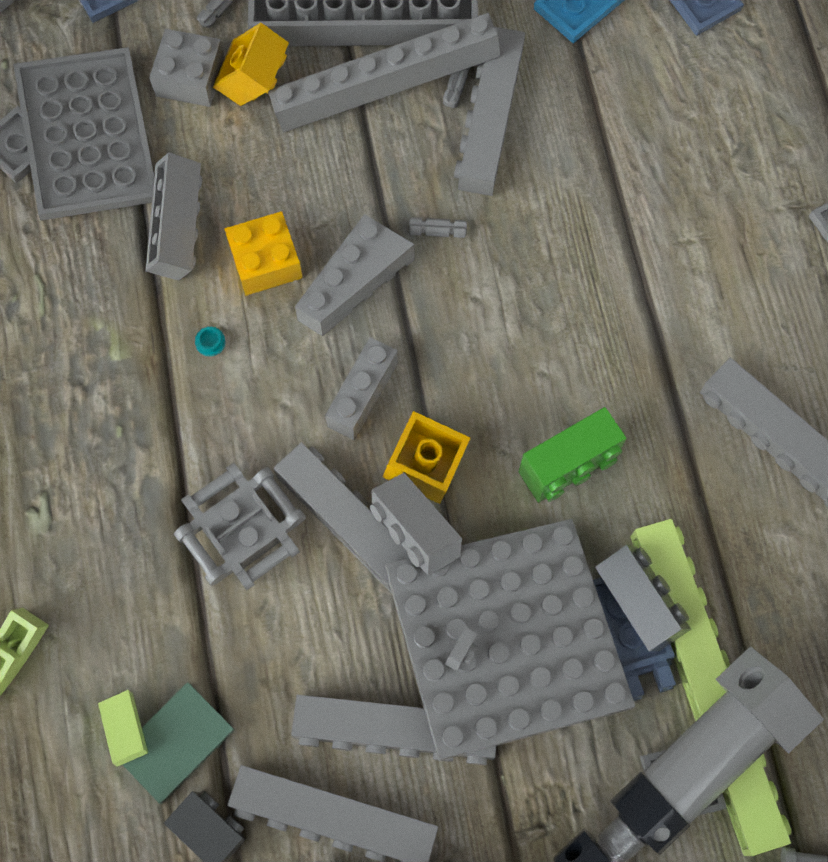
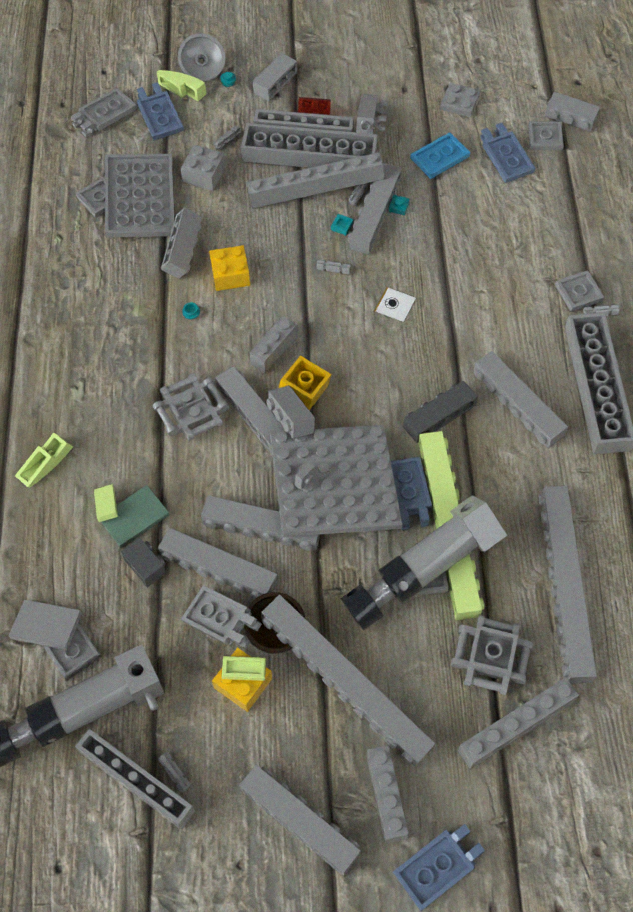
camera: 10 degrees right, 10 degrees down
yellow brick [213,23,289,106] -> none
light grey wedge [295,214,415,336] -> none
bright green brick [518,407,627,503] -> none
brick [595,545,691,652] -> none
none -> teal plate [331,214,354,236]
none -> white sticker [374,287,416,322]
none -> teal plate [389,195,410,216]
none -> dark grey brick [403,381,478,443]

